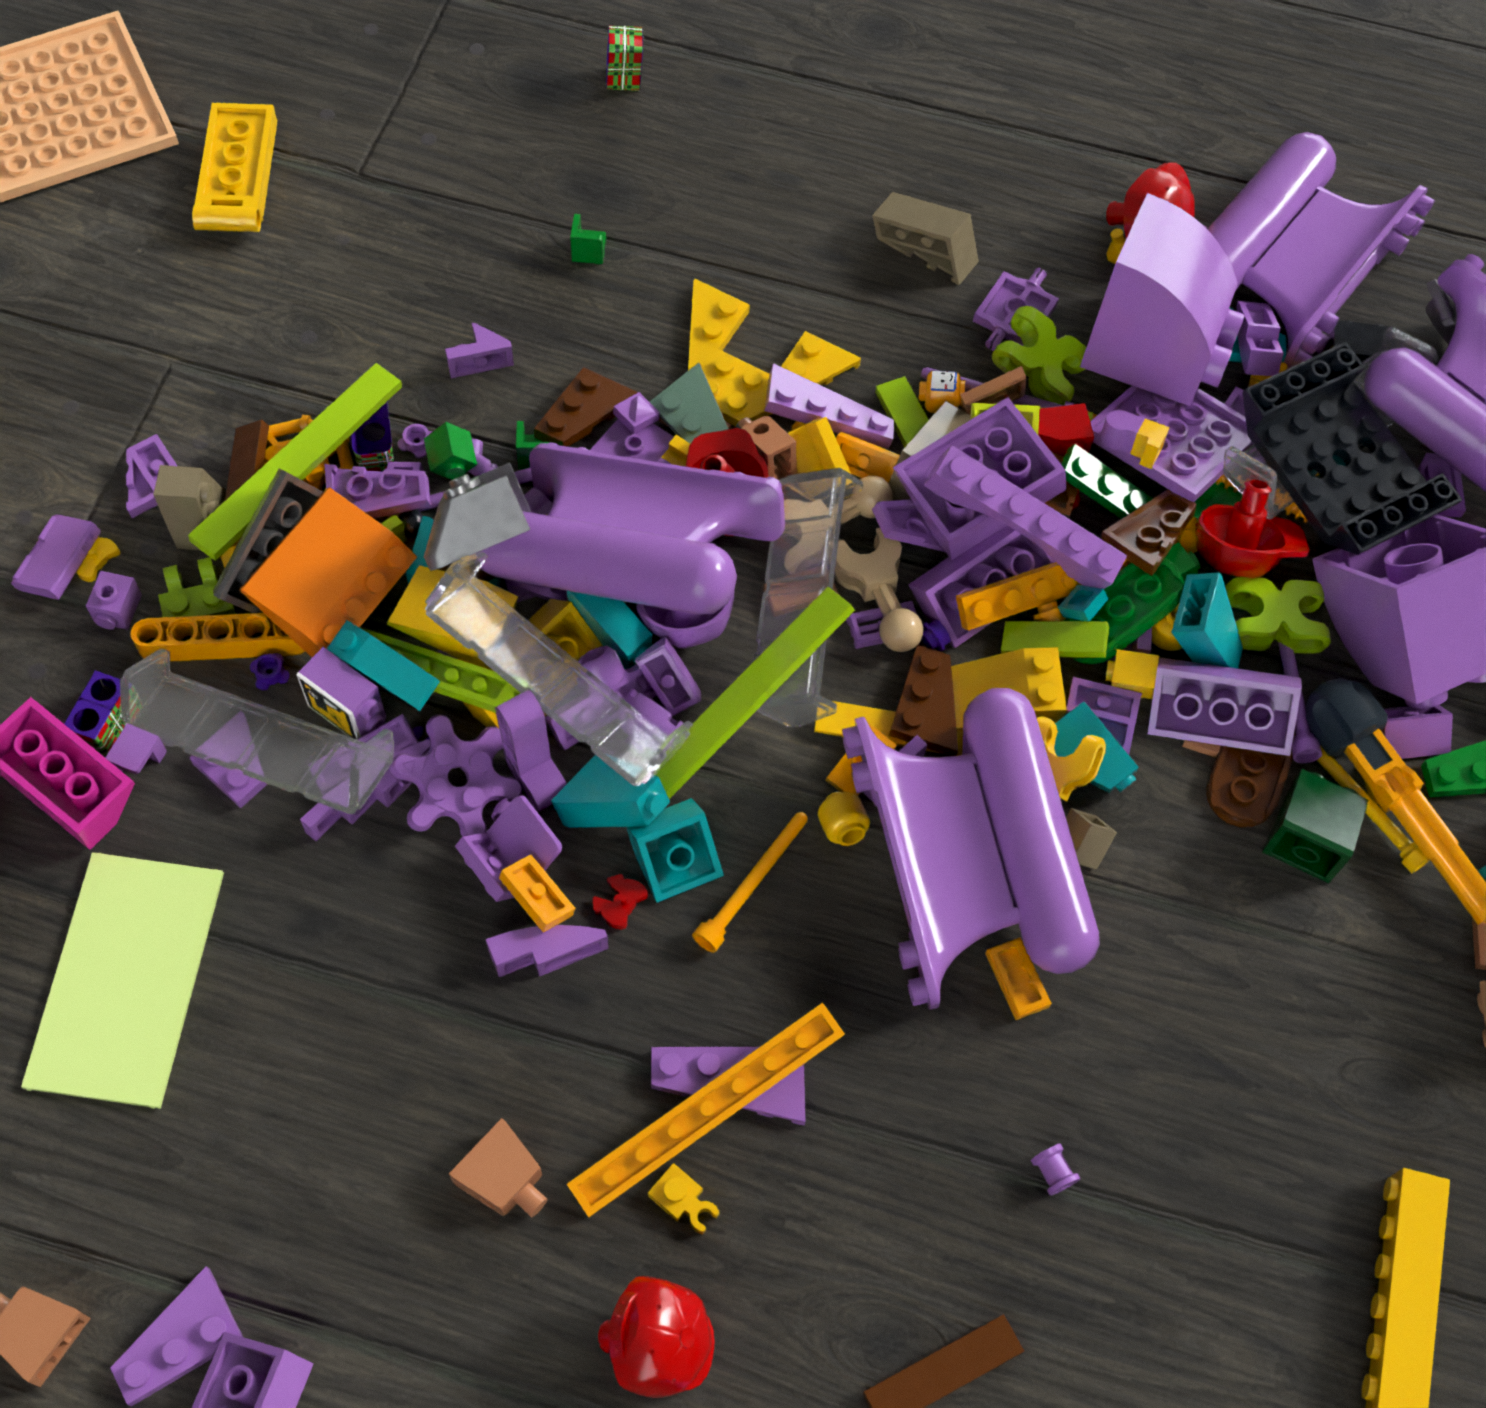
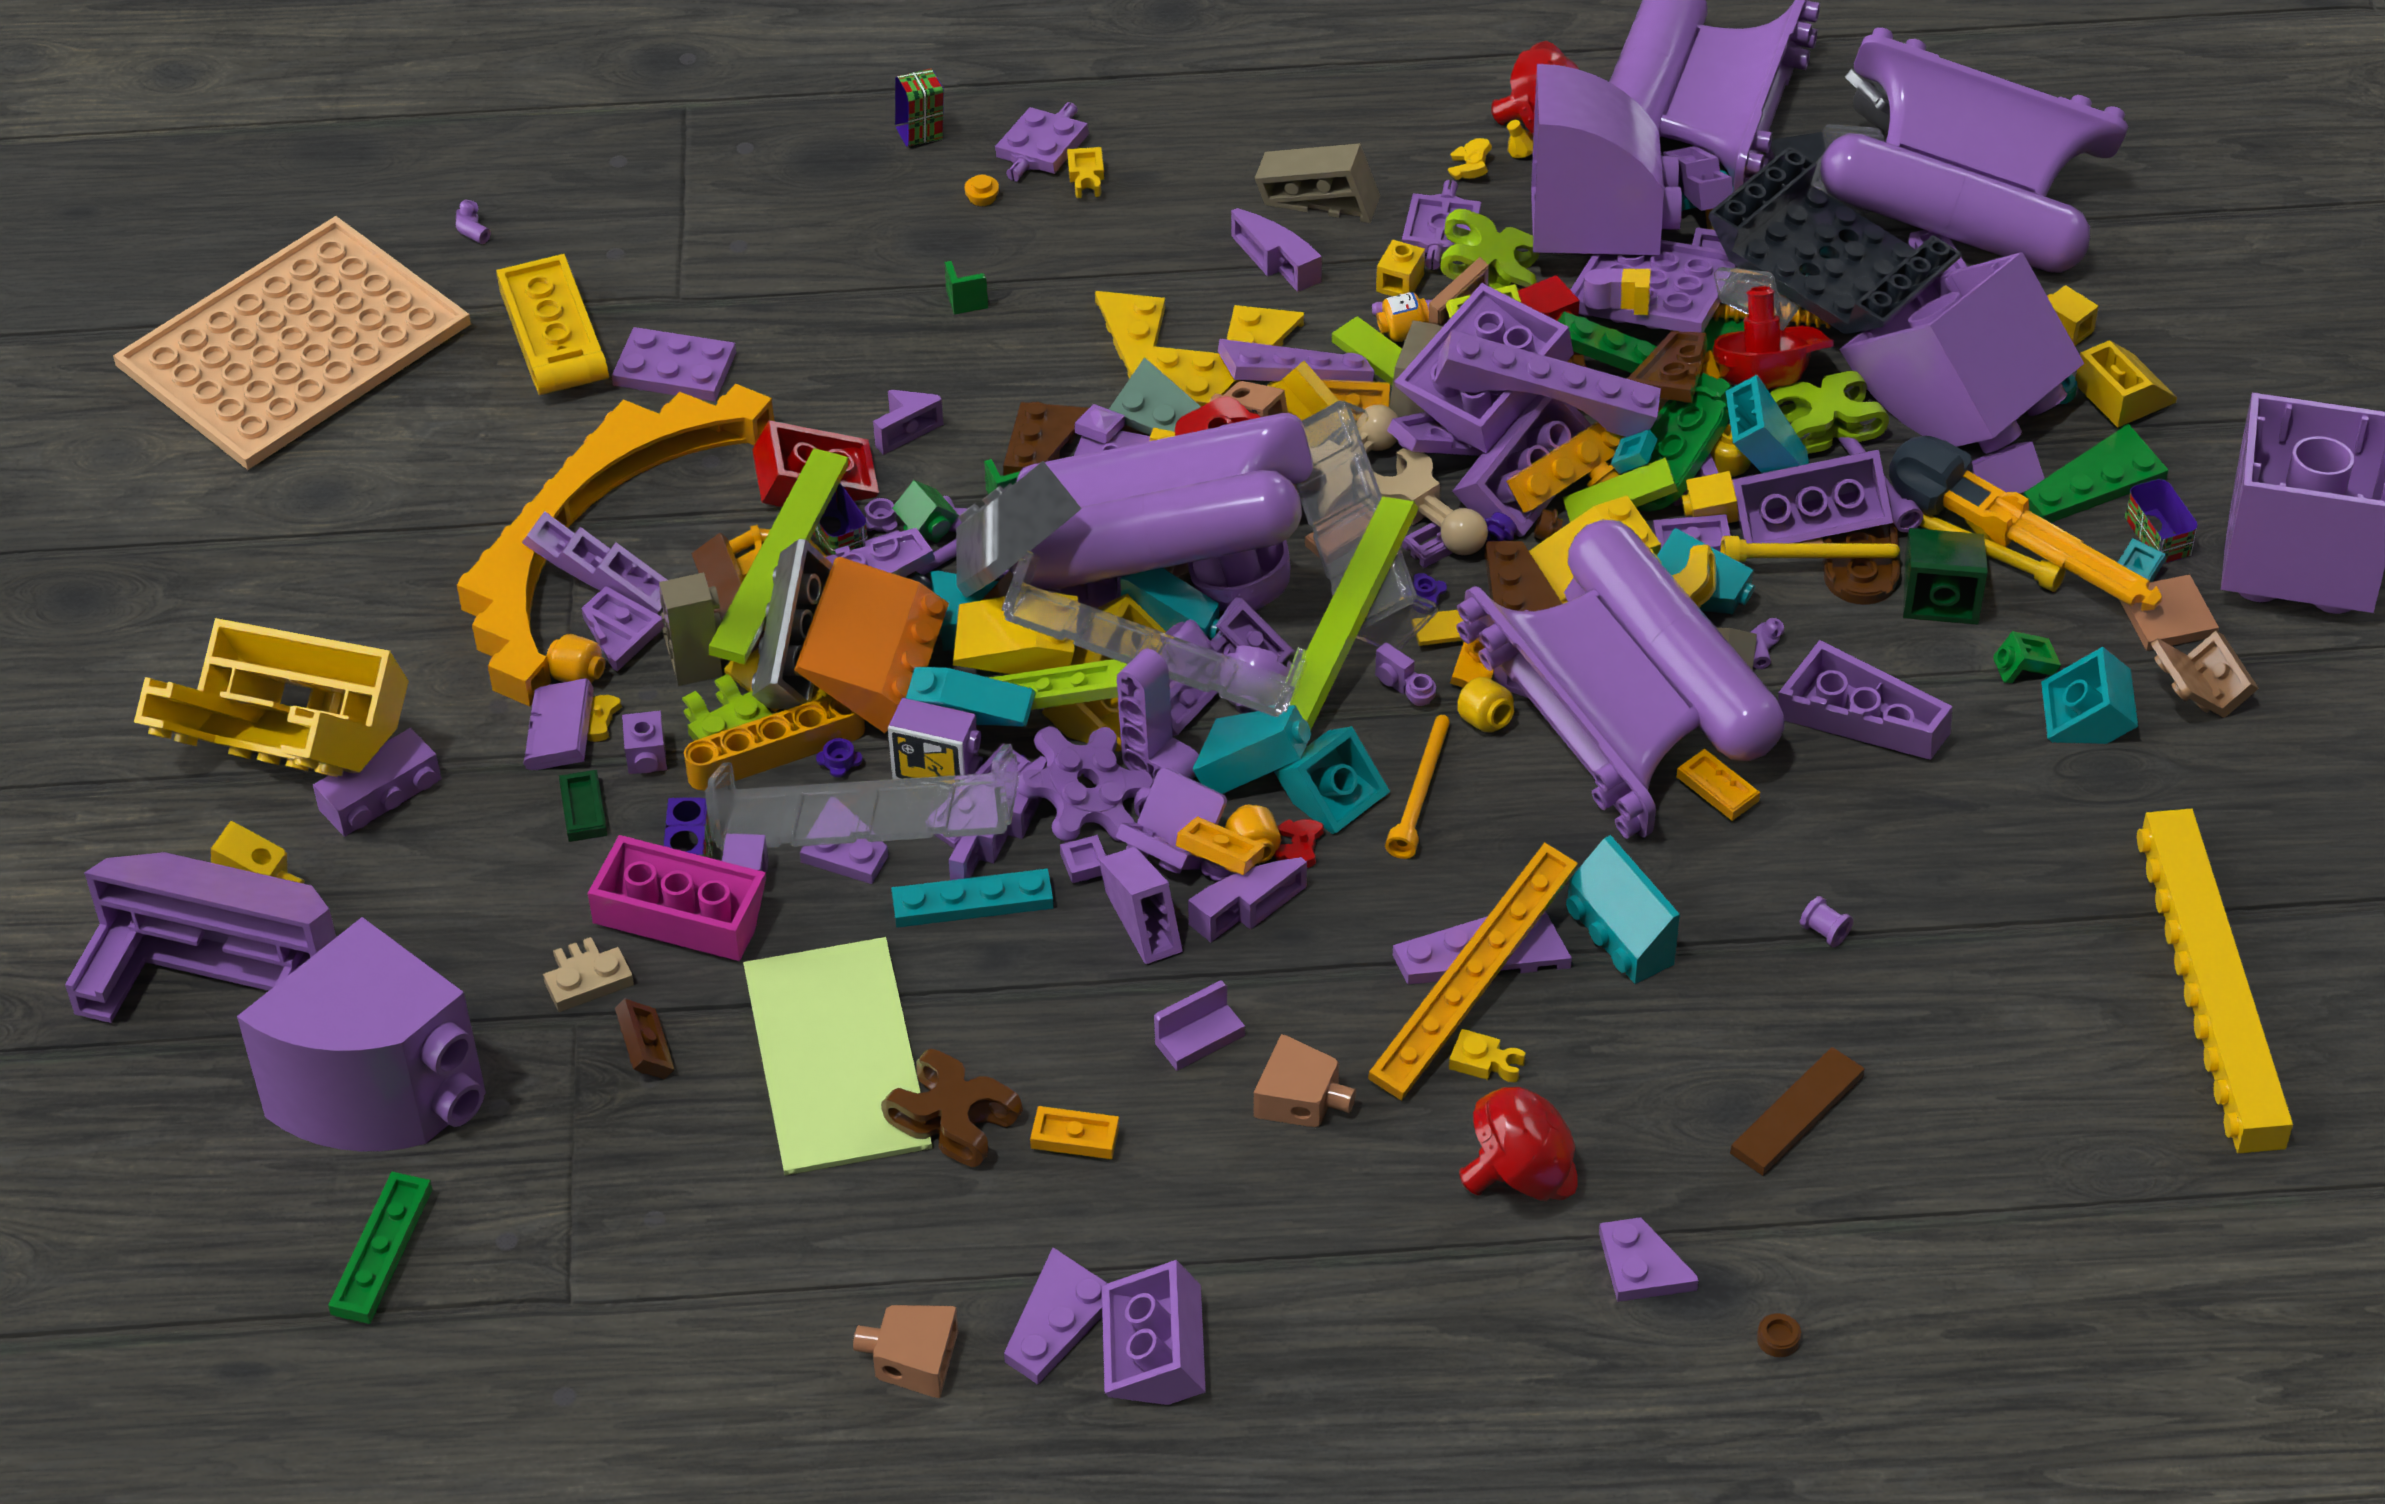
camera: 15 degrees left, 15 degrees down
none -> medium lavender arm [456,200,491,244]
none -> light orange arch [457,384,774,707]
none -> medium lavender slope [522,511,667,614]
none -> light orange head [546,634,605,683]
none -> dark green tile [559,770,607,842]
none -> medium lavender plate [612,327,736,402]
none -> red slope [752,420,879,507]
none -> reddish brown piece [881,1049,1023,1167]
none -> teal plate [891,869,1053,928]
none -> light orange plate [965,175,999,206]
none -> medium lavender plate [995,102,1089,182]
none -> light orange plate [1030,1106,1119,1159]
none -> medium lavender plate [1060,835,1106,883]
none -> yellow plate [1067,147,1104,198]
none -> medium lavender slope [1099,847,1183,964]
none -> medium lavender panel [1154,980,1245,1071]
none -> light orange head [1225,805,1281,864]
none -> medium lavender slope [1231,208,1322,292]
none -> medium lavender plate [1375,642,1436,706]
none -> yellow brick [1376,239,1425,296]
none -> dark purple plate [1403,573,1447,610]
none -> yellow piece [1448,138,1492,180]
none -> reddish brown plate [1534,509,1563,540]
none -> slope [1566,835,1680,984]
none -> yellow piece [1720,536,1900,562]
none -> medium lavender arm [1751,618,1784,669]
none -> medium lavender wedge [1778,640,1952,760]
none -> green bracket [1993,631,2061,684]
none -> teal slope [2041,647,2138,744]

